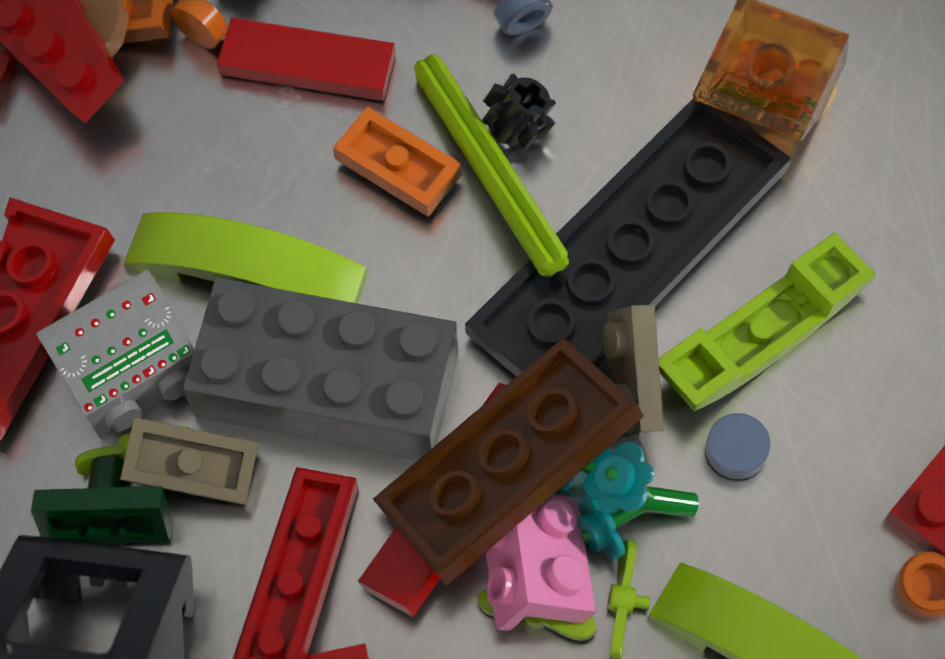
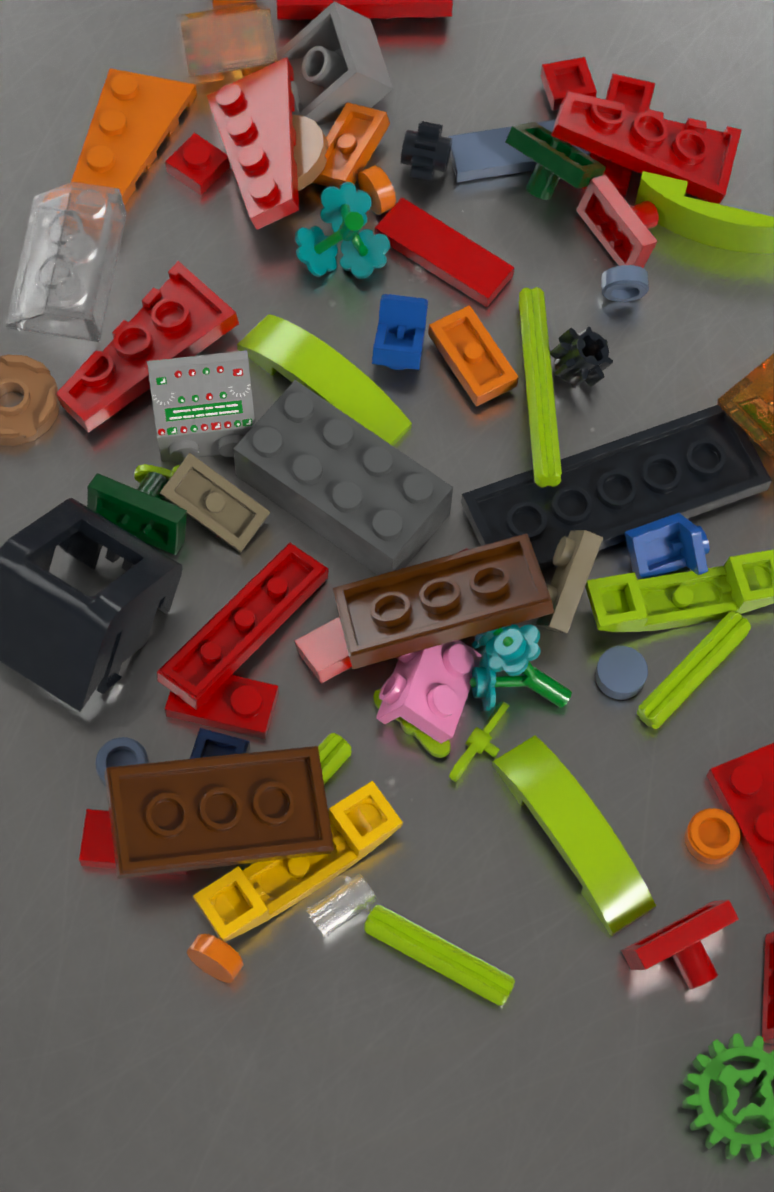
camera: 20 degrees right, 0 degrees up
none -> teal plant [295,182,390,279]
none -> blue bracket [372,294,428,370]
none -> blue bracket [625,513,710,580]
none -> lime axle [637,611,751,729]

